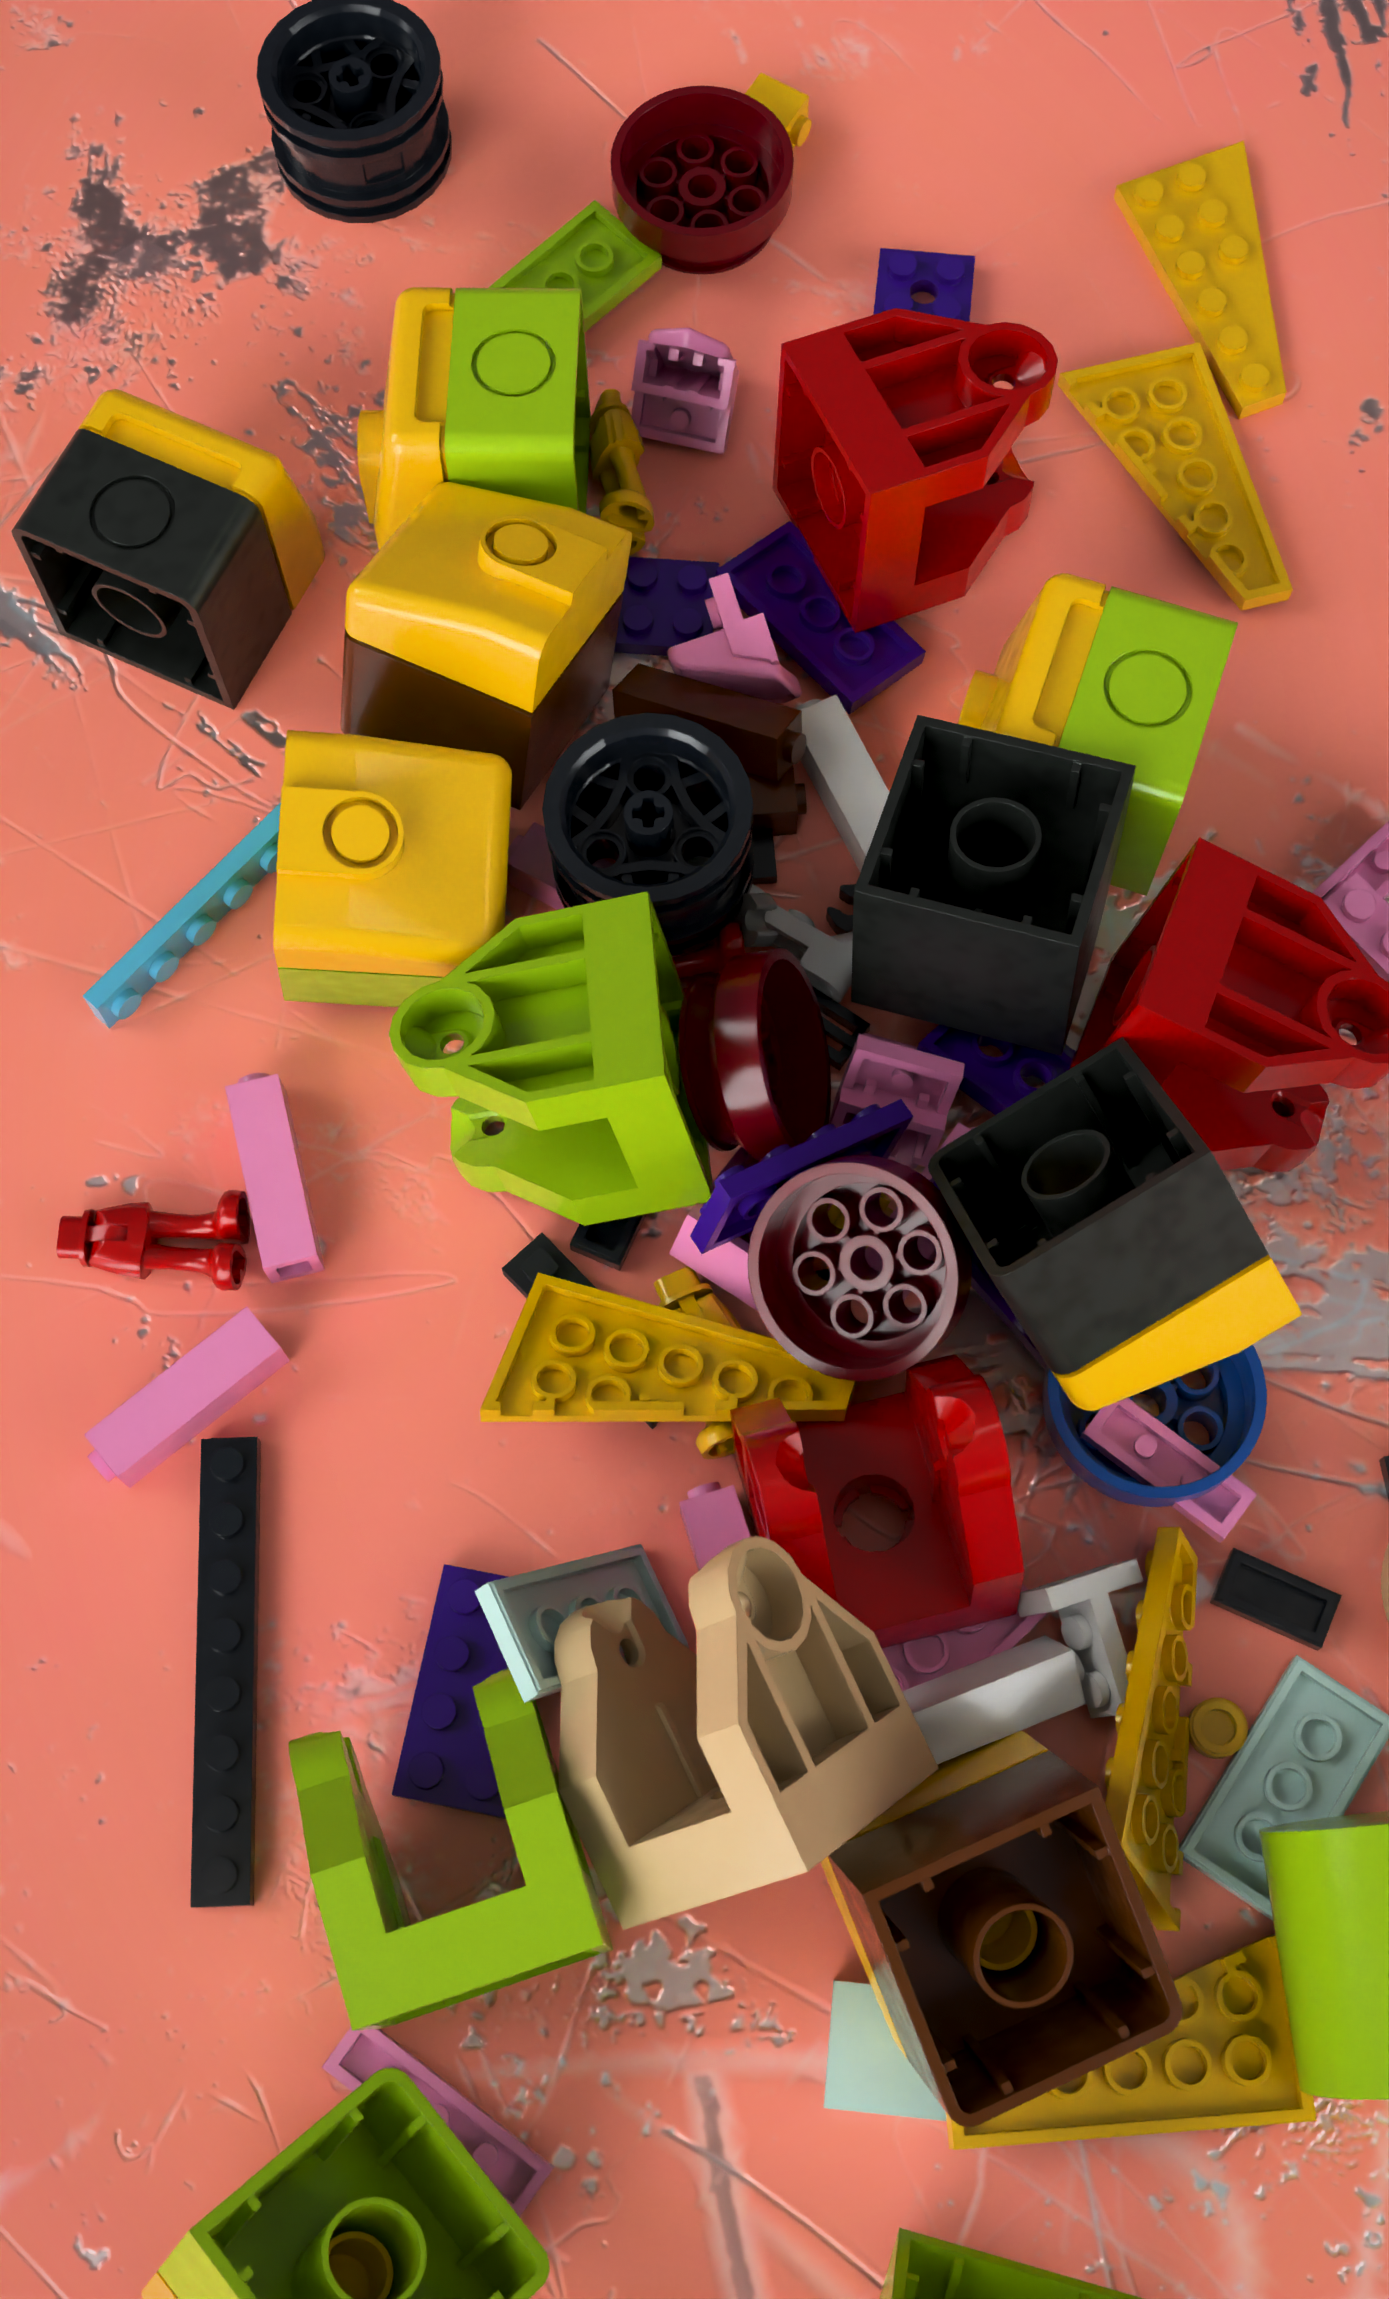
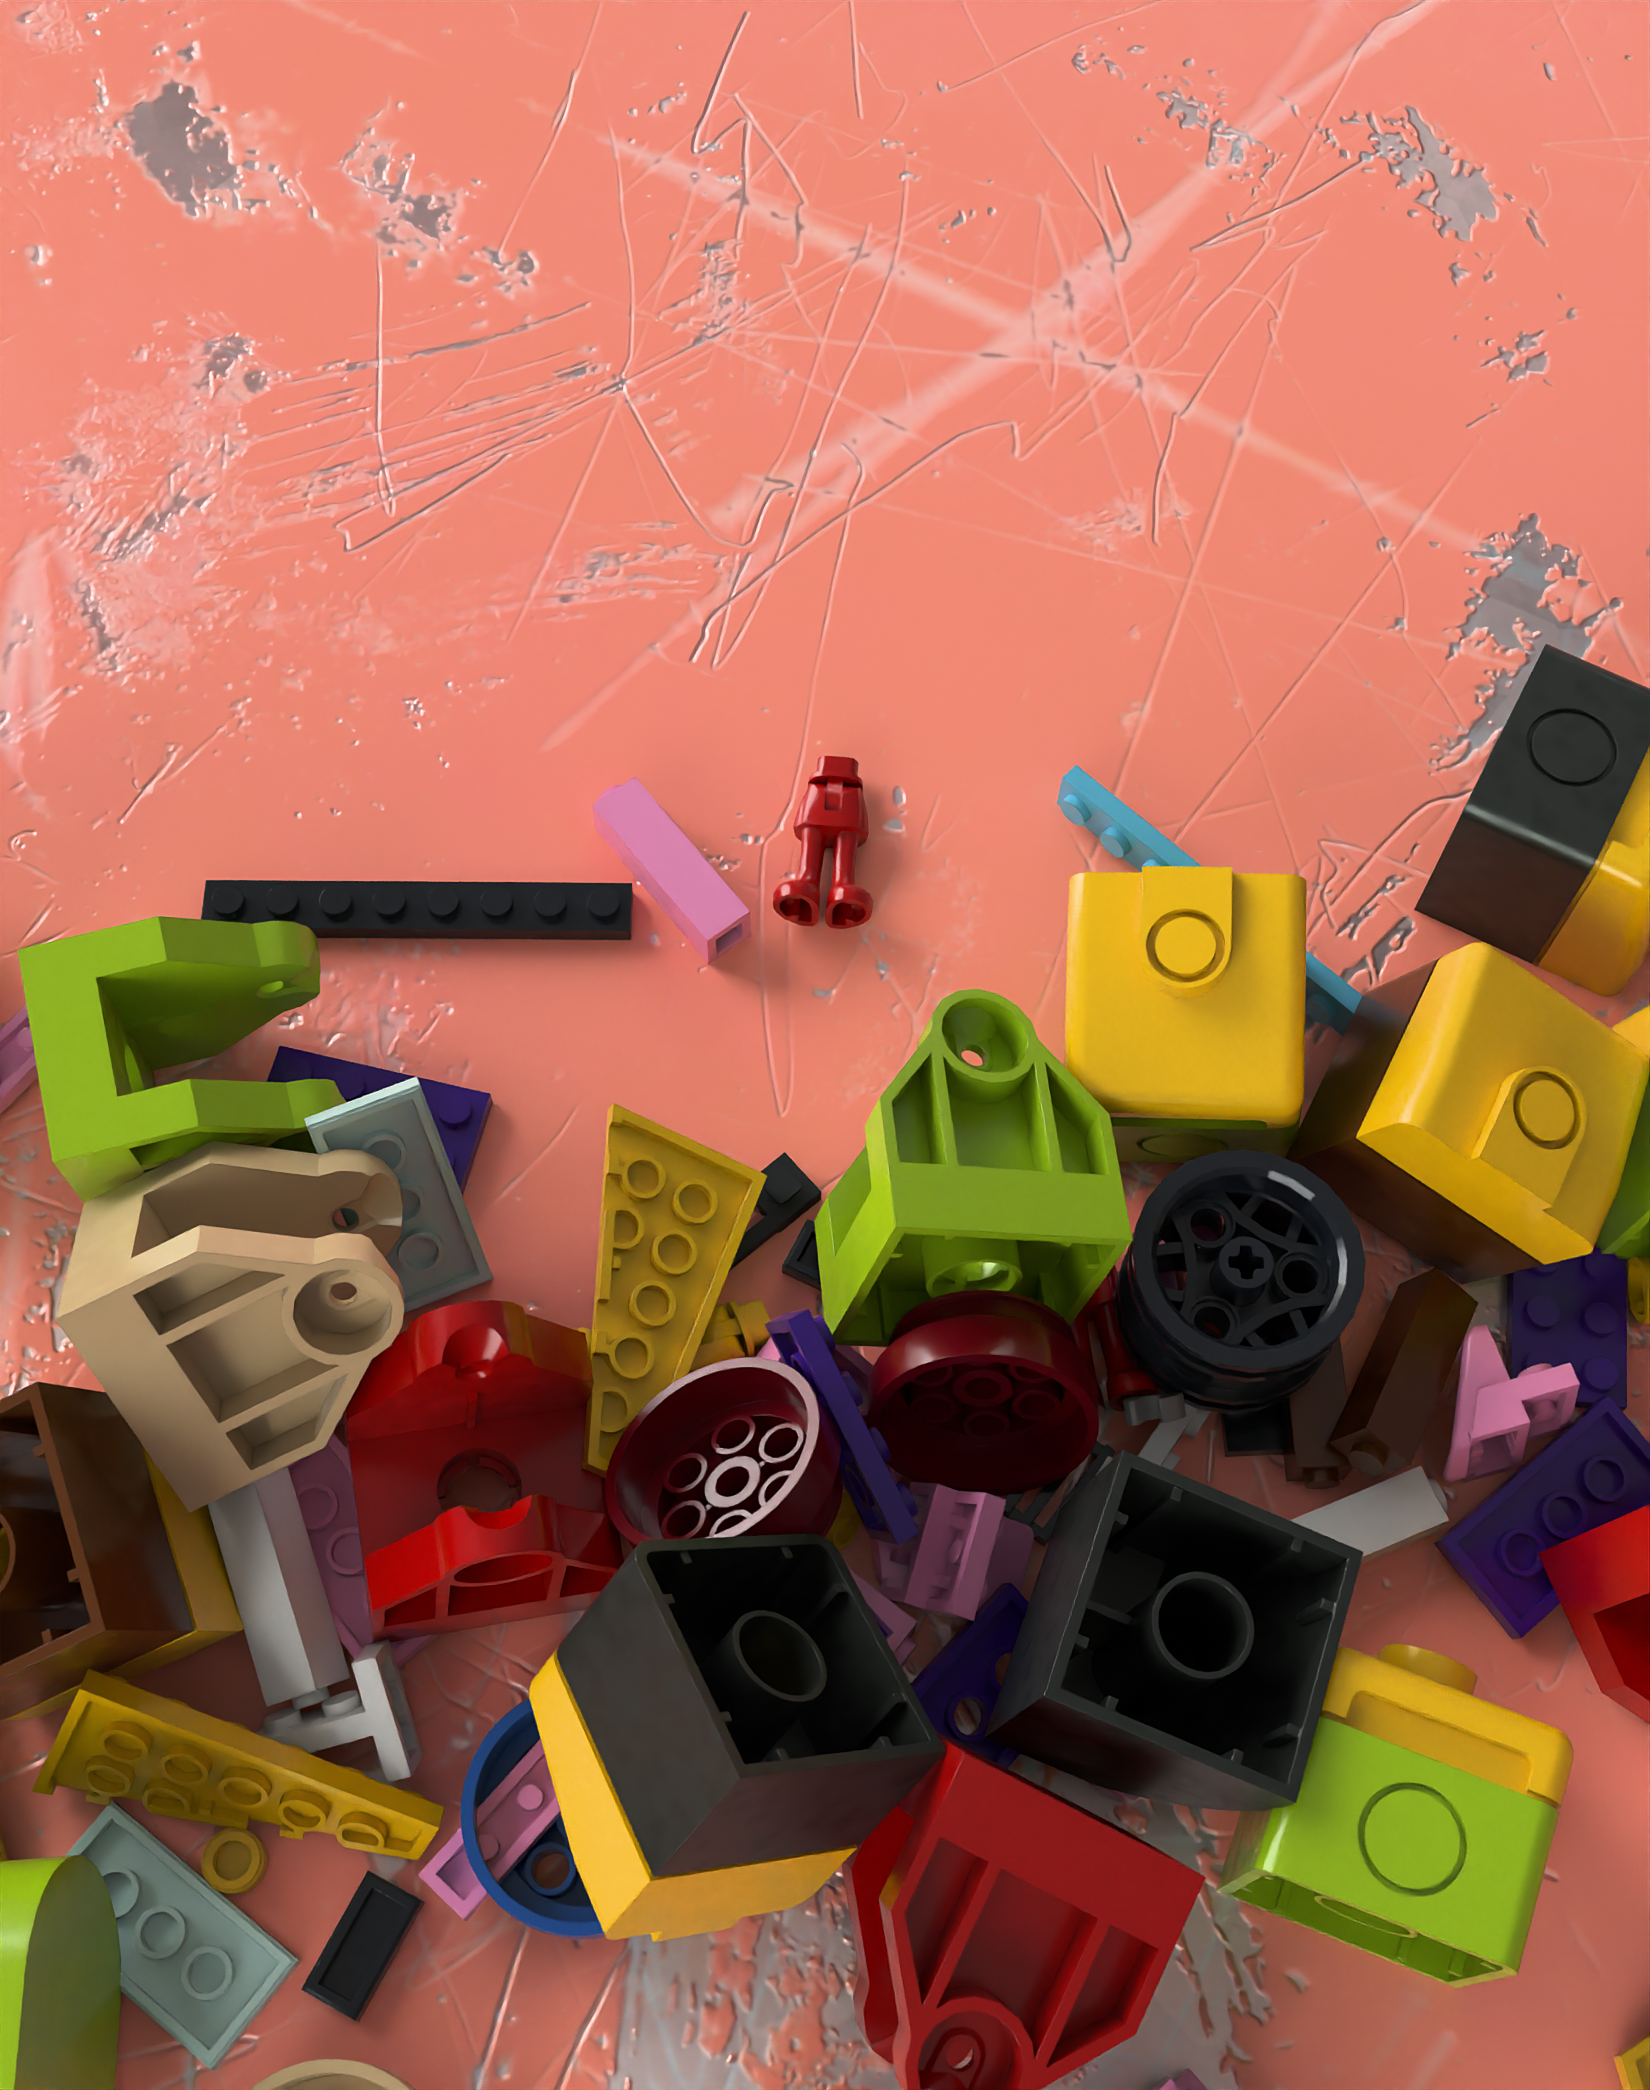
camera: 90 degrees right, 5 degrees down
bright pink brick [225,1073,325,1283] -> none

